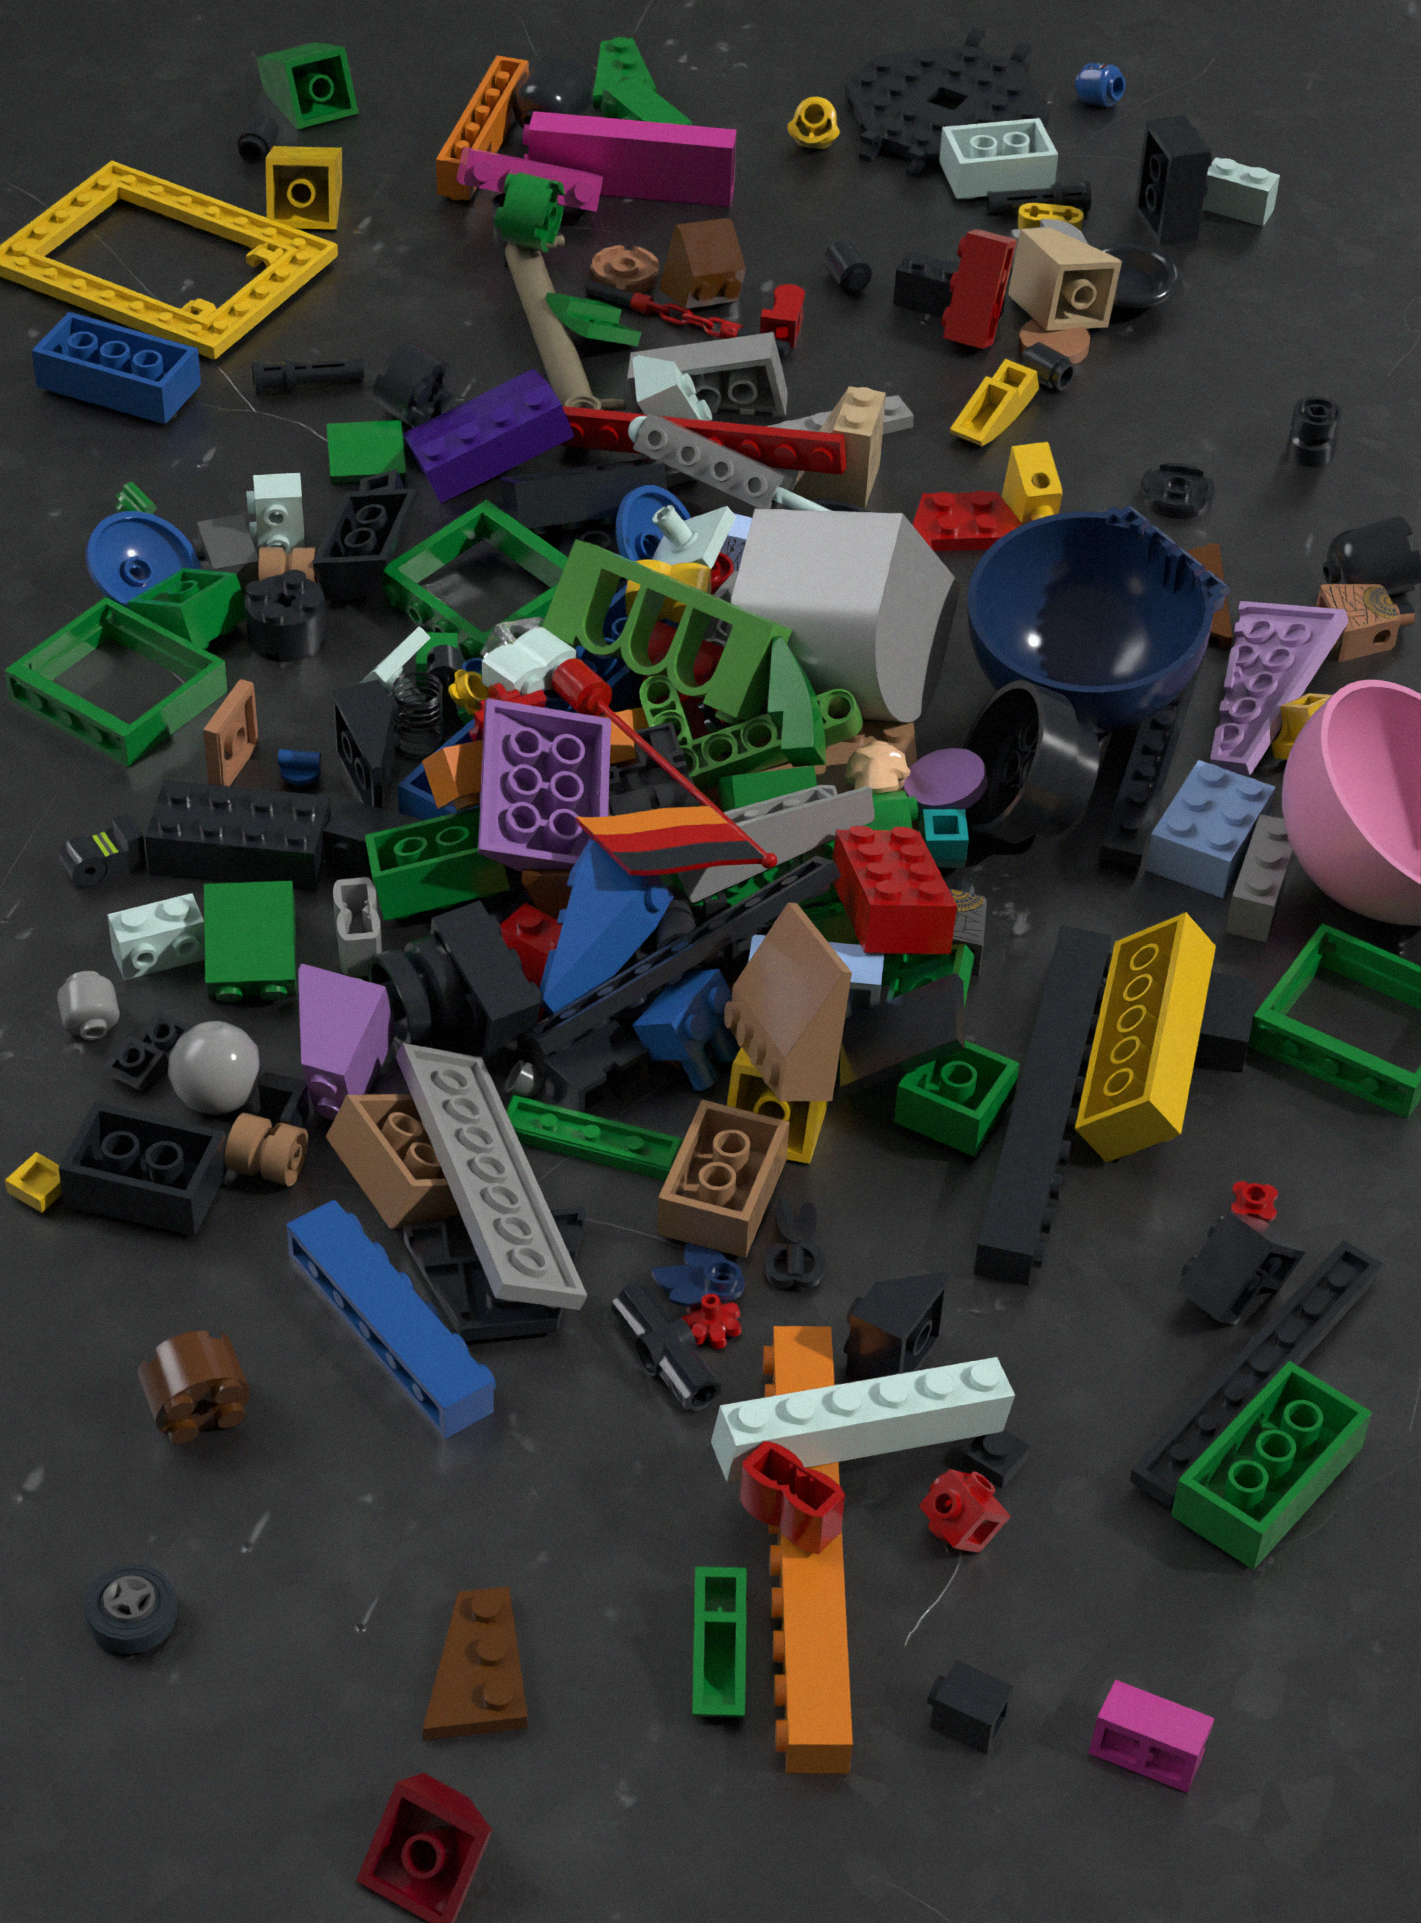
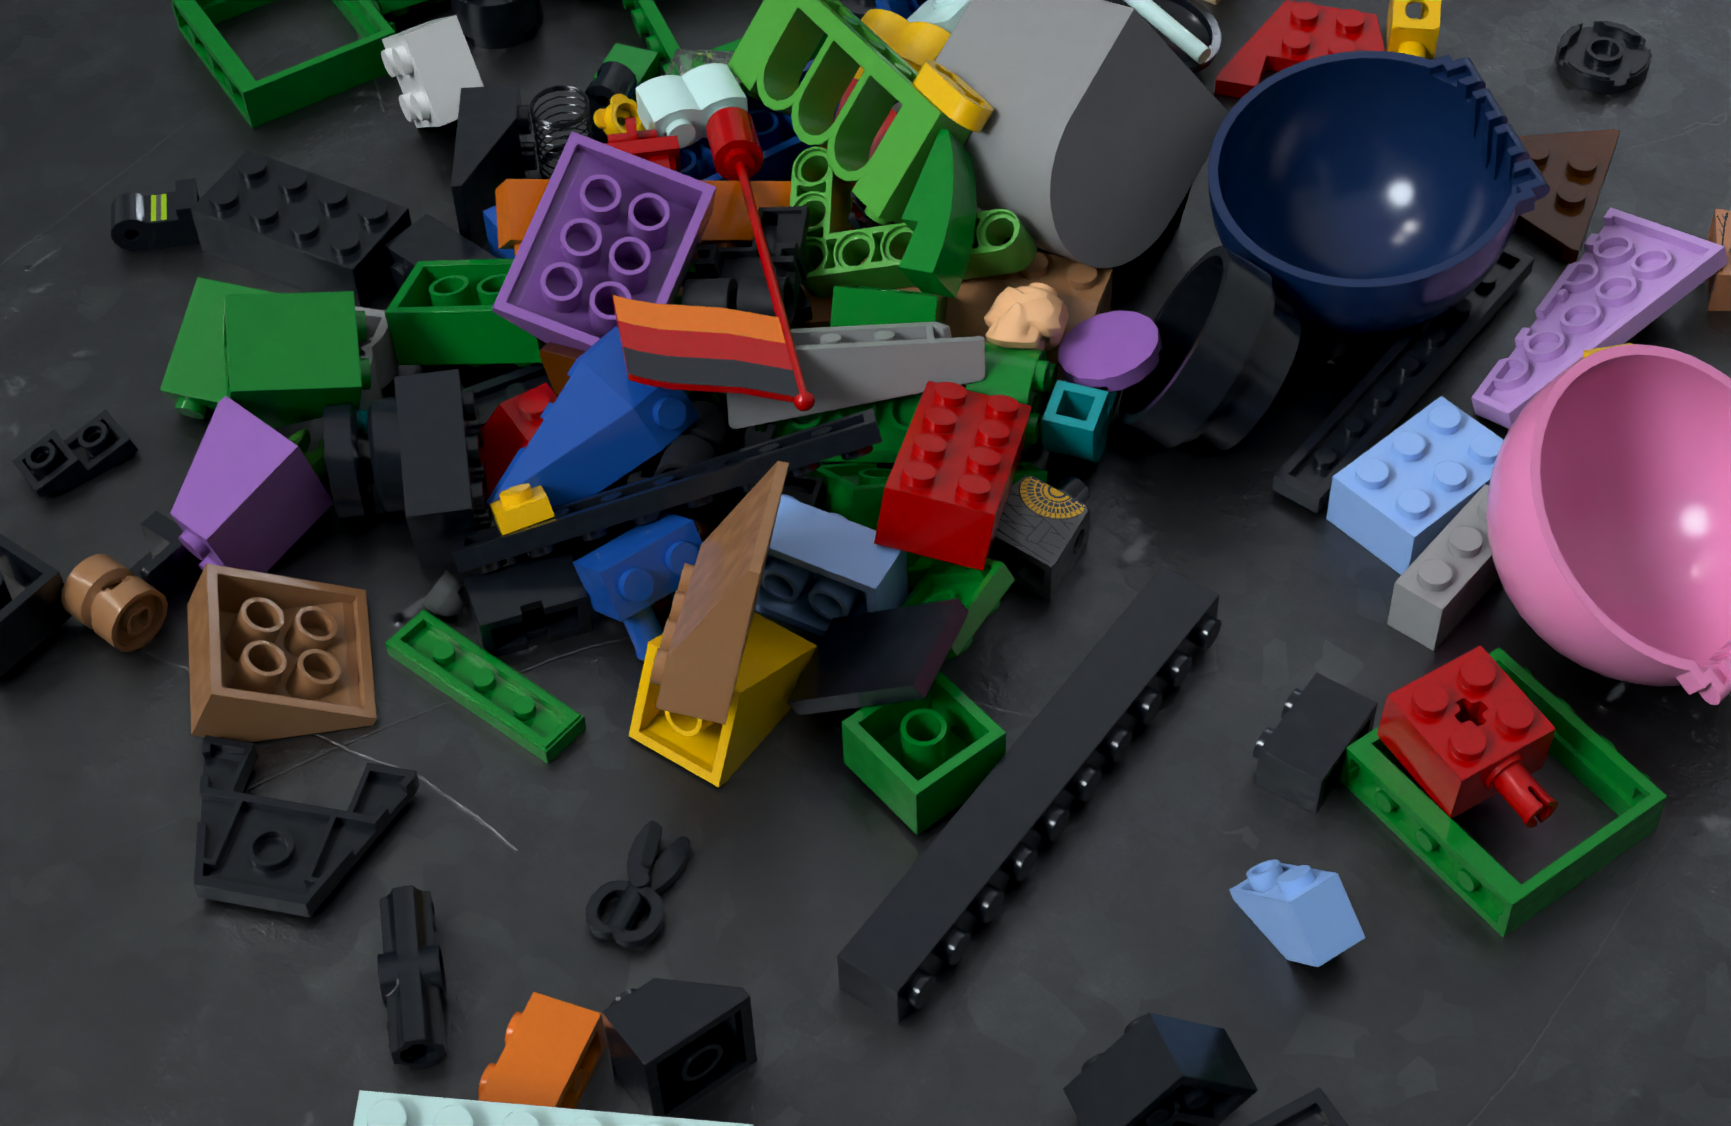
camera: 25 degrees right, 5 degrees up
light grey head [57,971,120,1040] -> none
light aqua brick [108,893,205,980] -> none
light grey piece [168,1021,263,1115] -> none
nougat tile [203,679,259,786] -> none
blue plate [278,749,322,786] -> none
blue brick [286,1199,496,1439] -> none
light aqua tile [359,626,430,714] -> none
light grey plate [396,1043,587,1310] -> none
dark blue plate [652,1243,745,1307] -> none
medium nougat brick [657,1100,789,1258] -> none
red plant [681,1293,742,1349] -> none
yellow brick [1075,912,1216,1163] -> none
red plate [1231,1181,1278,1222] -> none
none -> green slope [223,291,371,428]
none -> white brick [381,15,484,128]
none -> yellow plate [490,483,555,535]
none -> yellow beam [913,60,994,133]
none -> light blue slope [1229,859,1365,967]
none -> red brick [1377,645,1558,828]

